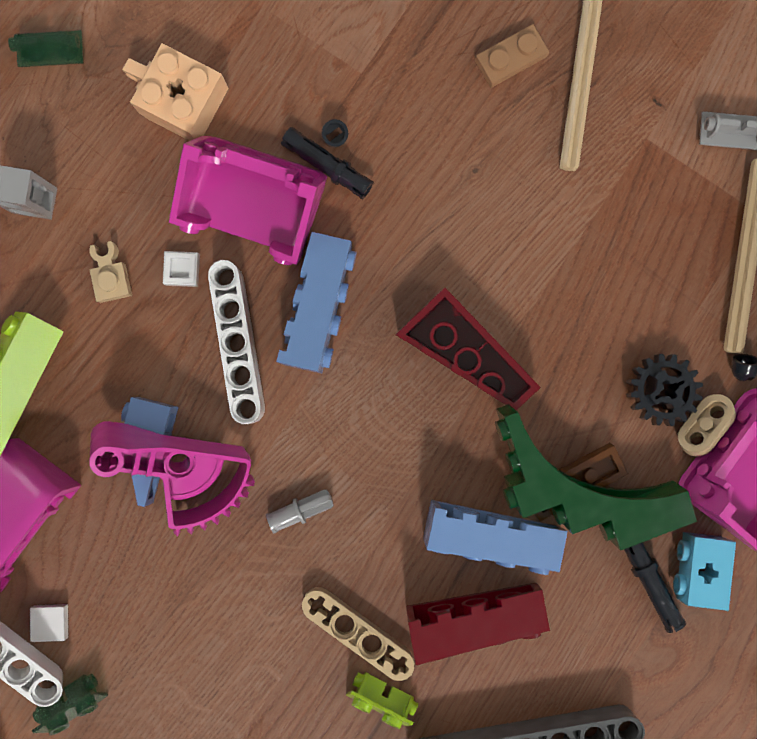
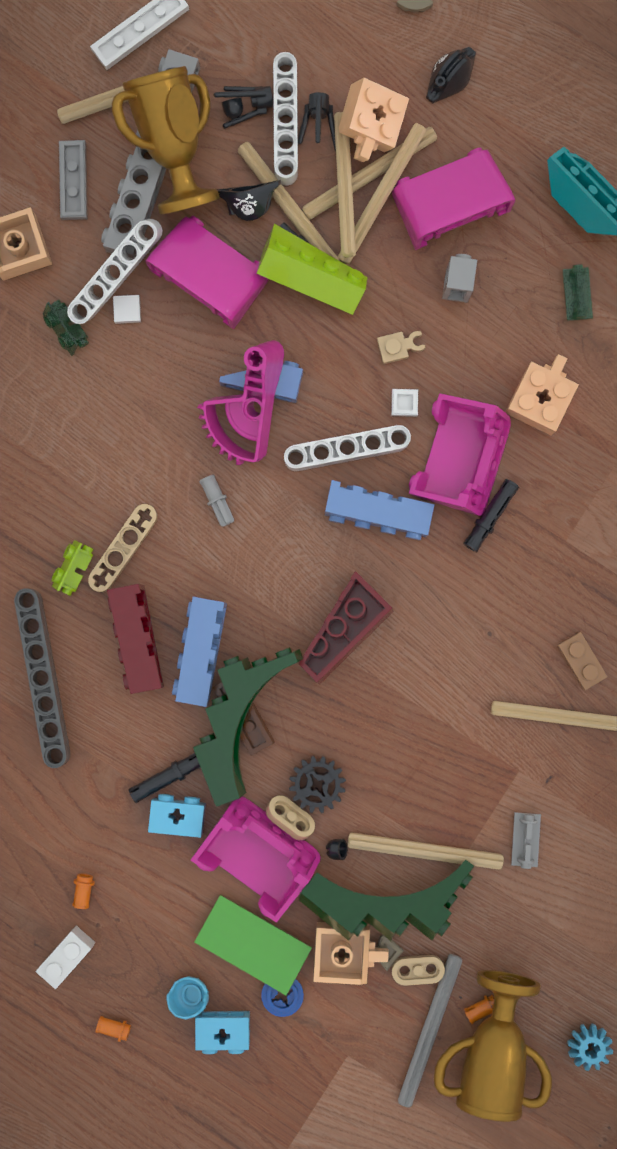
camera: 90 degrees right, 0 degrees up
black hinge [321,119,348,148] -> none

